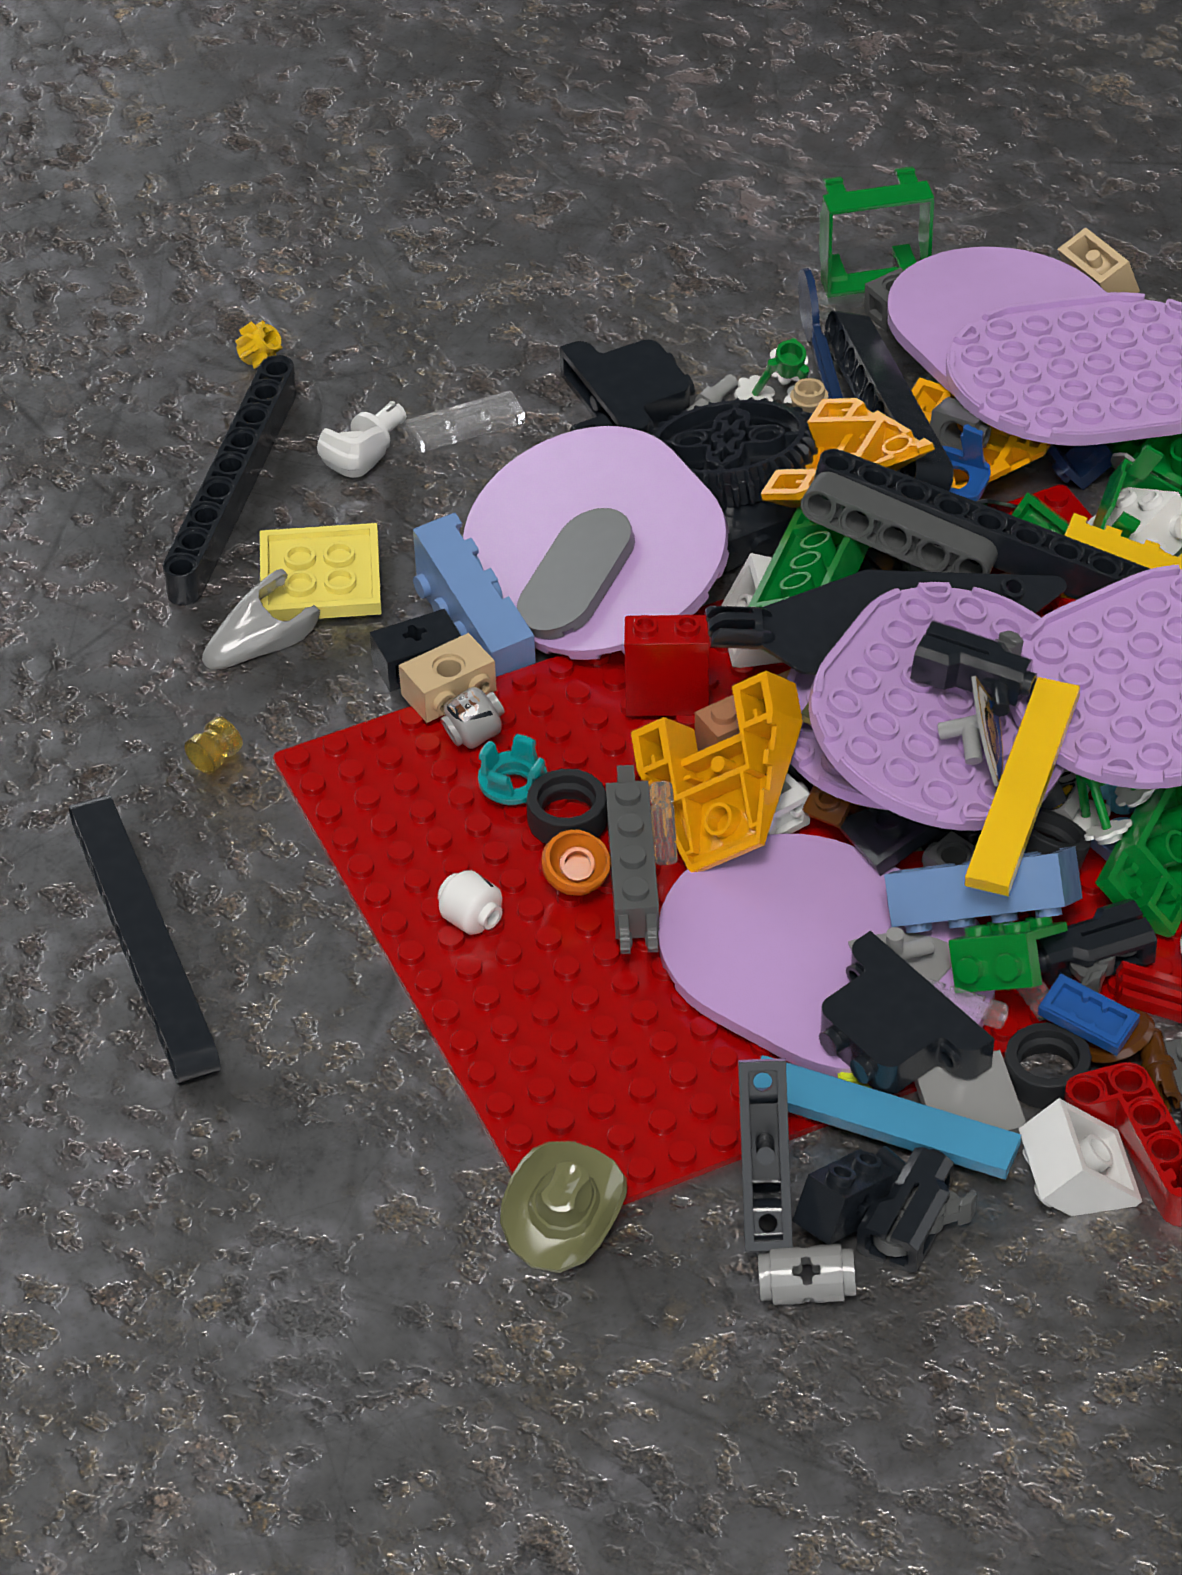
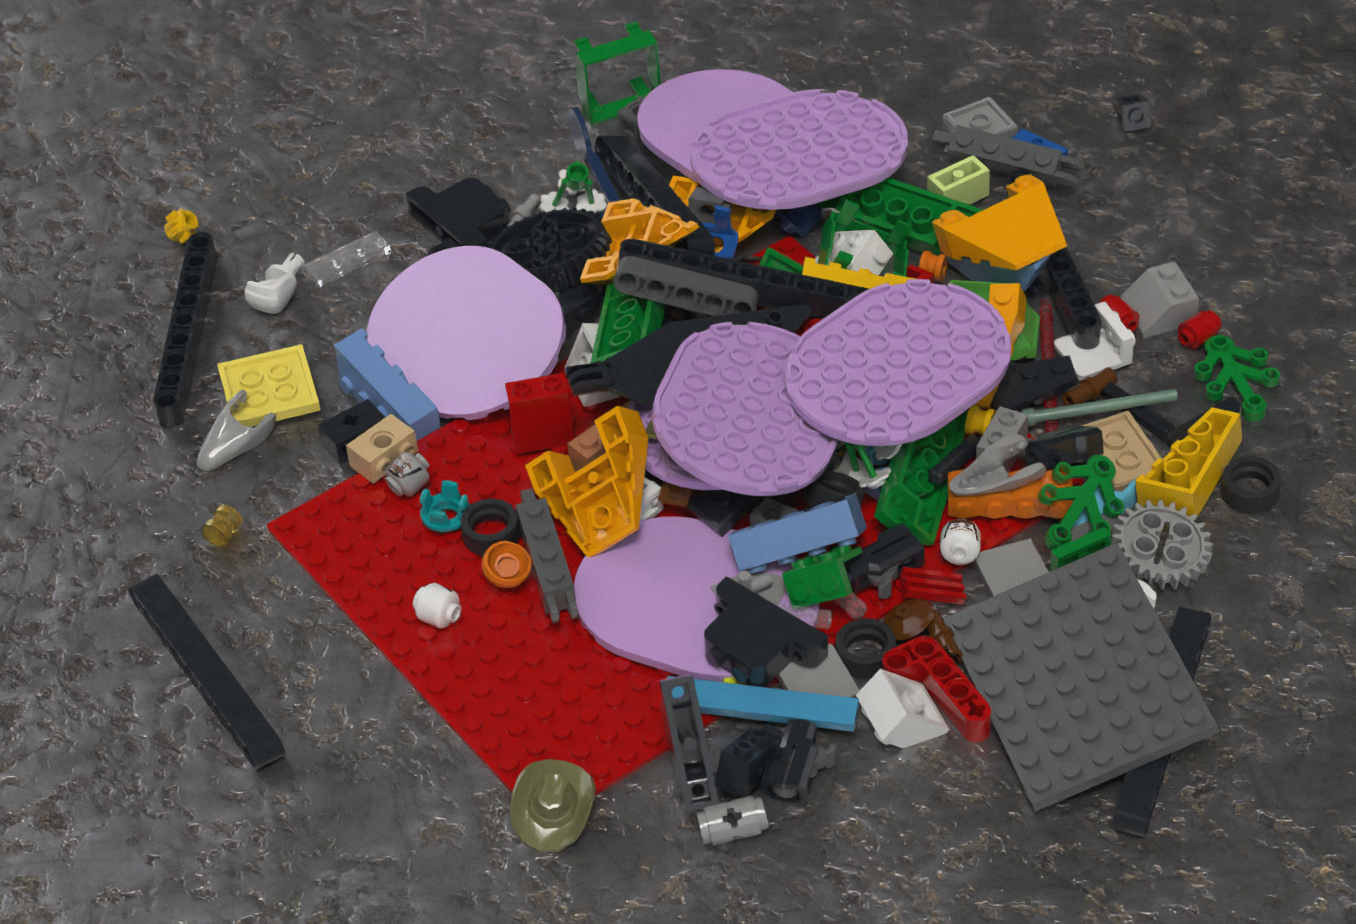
camera: 10 degrees left, 0 degrees up
tile [517,508,635,639] -> none
clear axle [649,781,678,865] -> none
tan cone [790,378,828,413] -> none
black piece [910,620,1037,717] -> none
shield [937,676,1003,786] -> none
yellow tile [965,677,1080,896] -> none
blue plate [1038,974,1140,1056] -> none
tan brick [1057,228,1140,293] -> none

